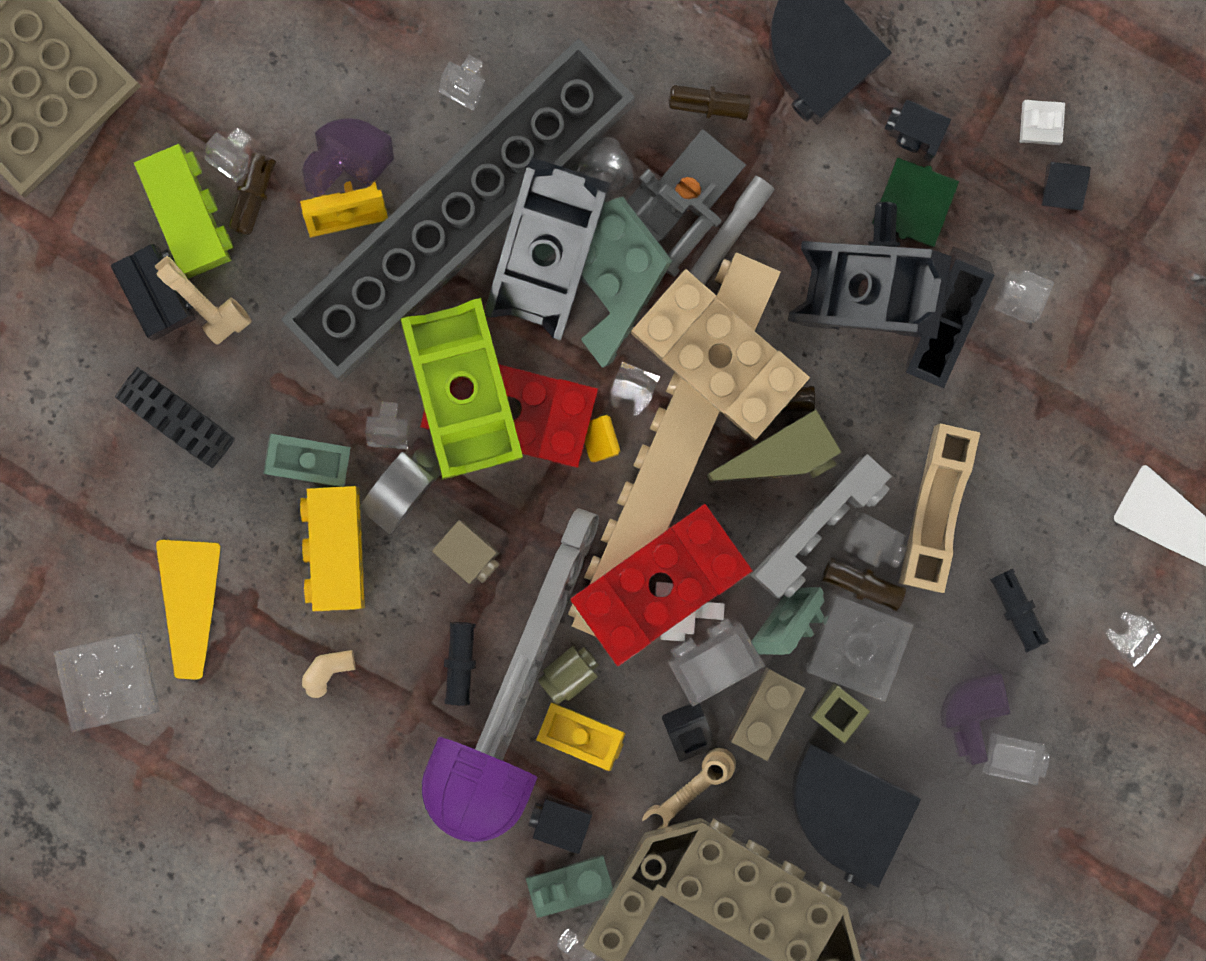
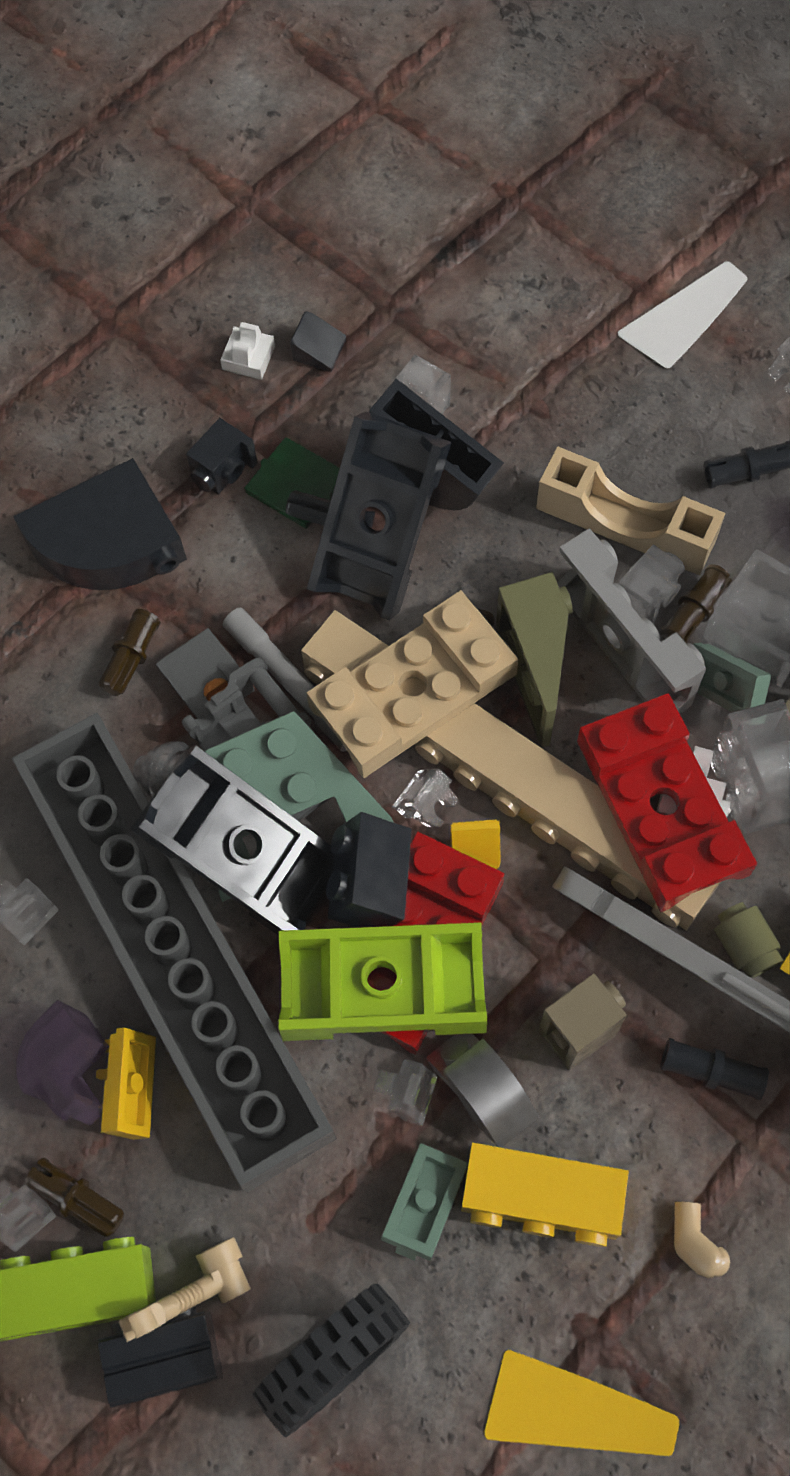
camera: 75 degrees left, 20 degrees down
none -> black brick [326,812,412,928]

